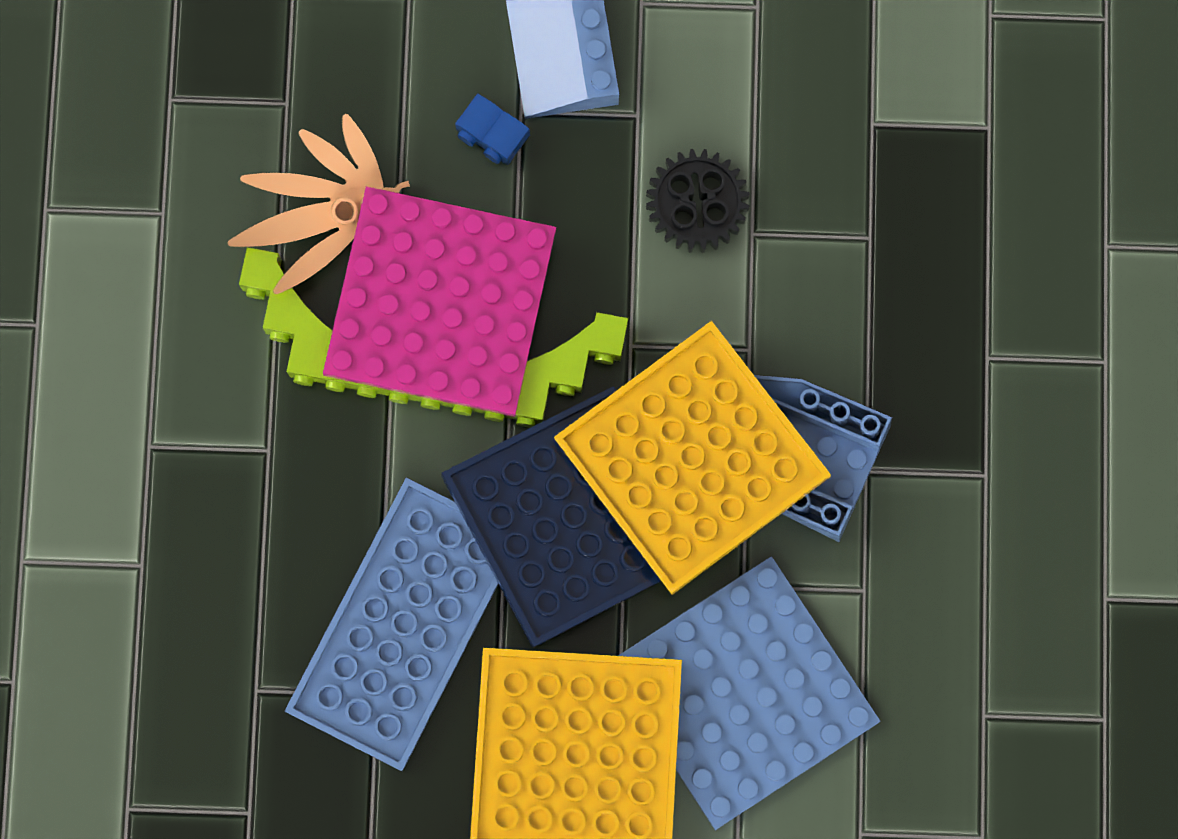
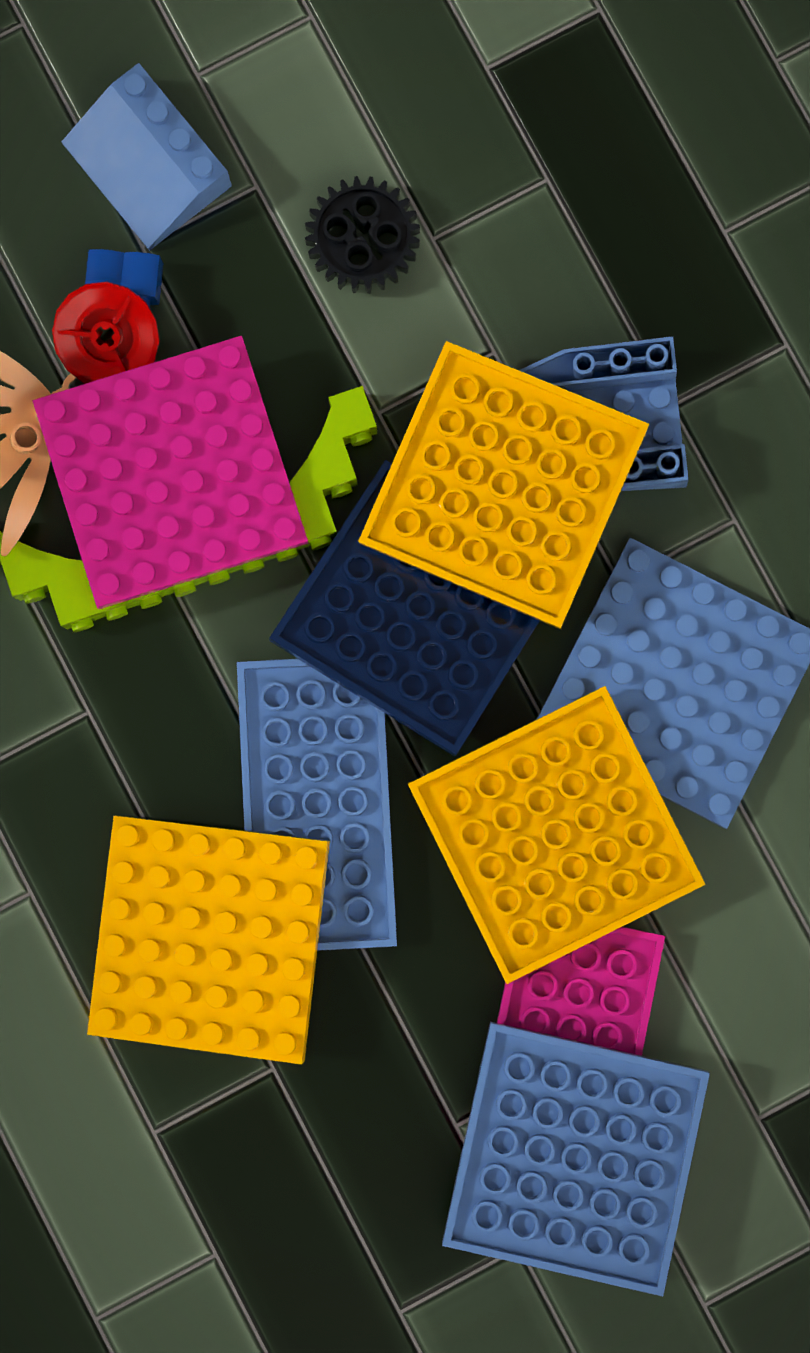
camera: 25 degrees left, 5 degrees up
none -> red piece [52,281,160,384]
none -> yellow plate [87,816,330,1065]

